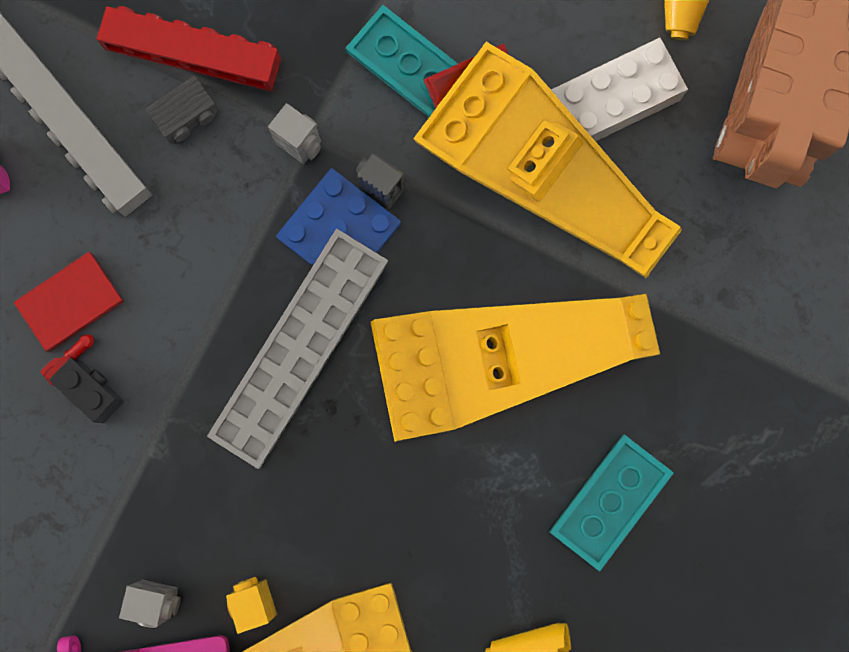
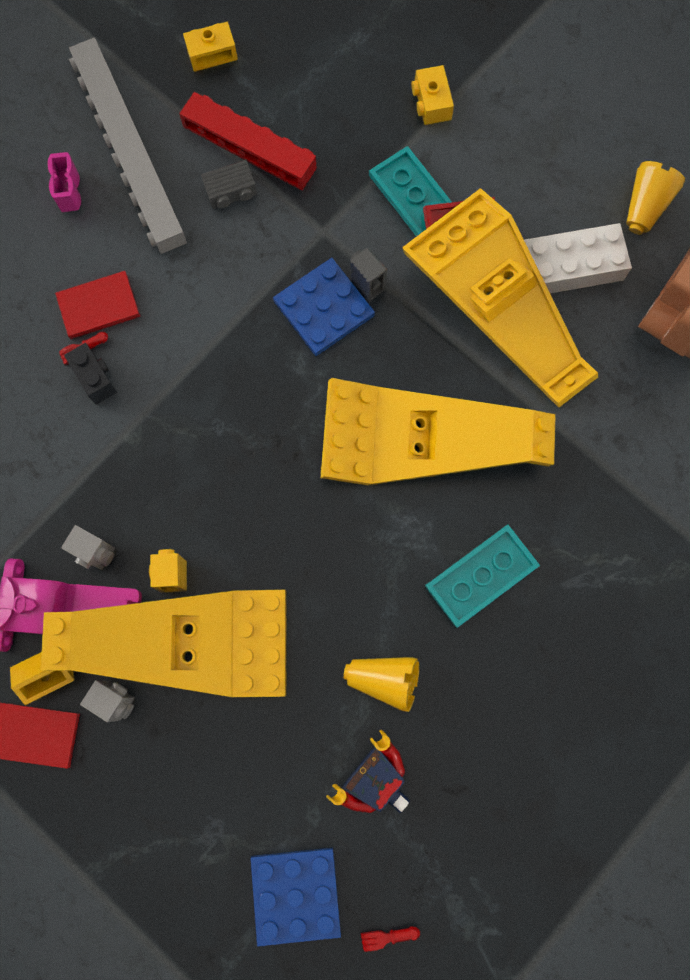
camera: 15 degrees right, 5 degrees down
light grey plate [207,228,389,469] -> none
light grey brick [268,103,321,164] -> none

